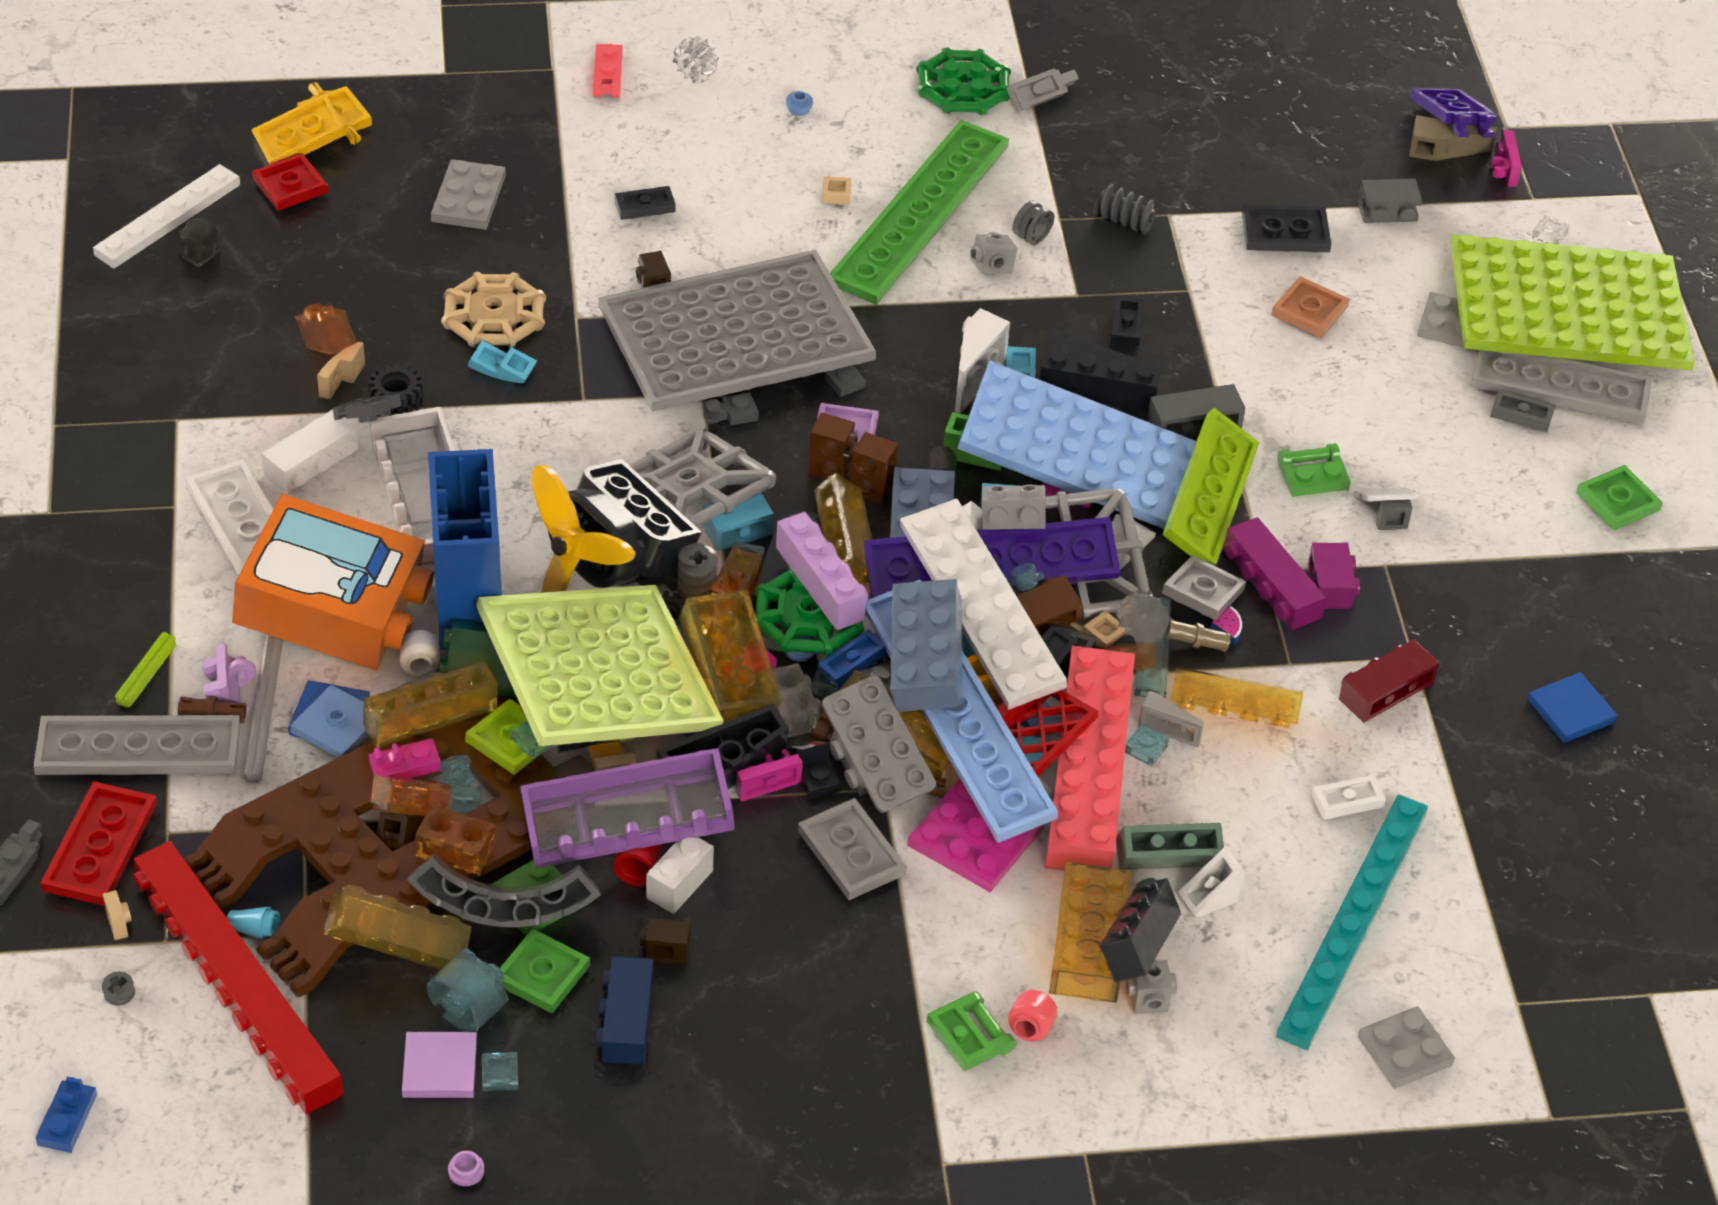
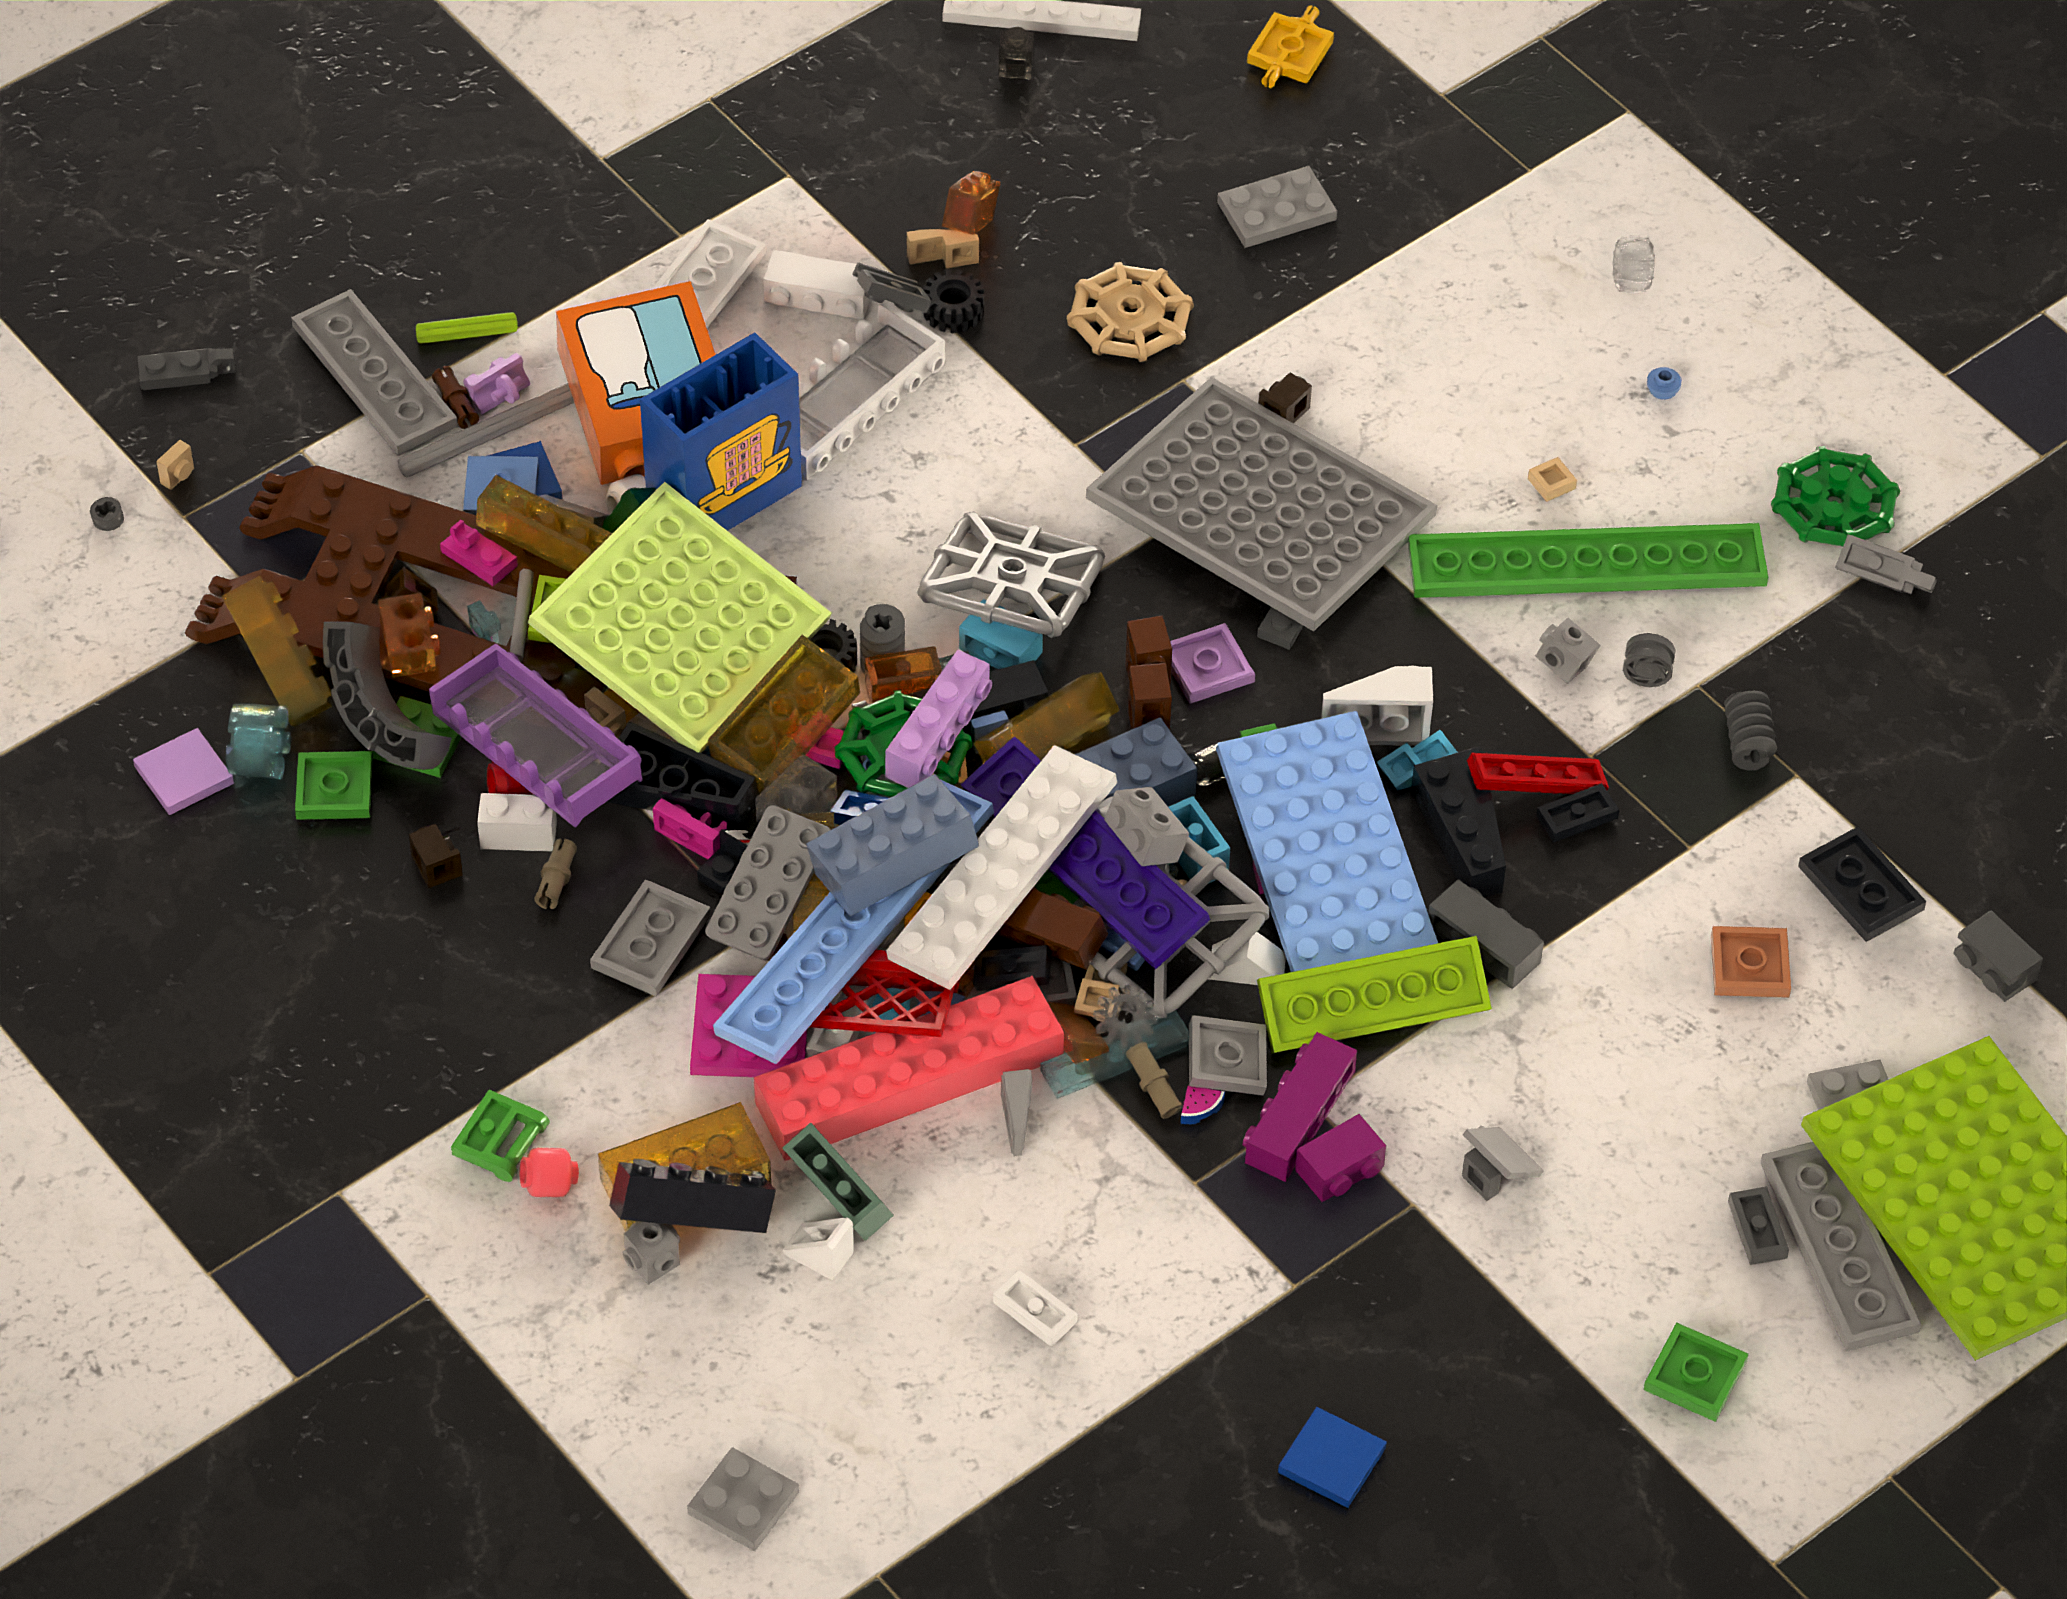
camera: 60 degrees right, 5 degrees up
red plate [40,781,157,906] -> none
red brick [133,841,343,1115] -> none
medium azure cone [227,907,281,941] -> none
yellow tile [251,93,348,165] -> none
red plate [252,153,329,211] -> none
clear orange brick [370,775,452,818] -> none
clear light blue plate [439,755,475,791] -> none
lavender plate [448,1151,485,1186] -> none
medium azure slope [468,340,537,383] -> none
clear light blue plate [482,1052,519,1091] -> none
black brick [531,459,701,593] -> none
coral plate [593,44,623,98] -> none
dark blue brick [596,956,653,1065] -> none
black plate [615,186,676,220] -> none
dark grey plate [704,392,759,426] -> none
clear light blue plate [1008,563,1044,591] -> none
clear light blue plate [1125,724,1169,767] -> none
clear yellow brick [1171,667,1303,728] -> none
teal plate [1276,794,1429,1051] -> none
bright green plate [1277,443,1351,497] -> none
dark red brick [1339,639,1439,723] -> none
none -> light grey bar [510,569,534,662]
none -> dark tan pin [534,838,577,909]
none -> red tile [1467,753,1609,794]

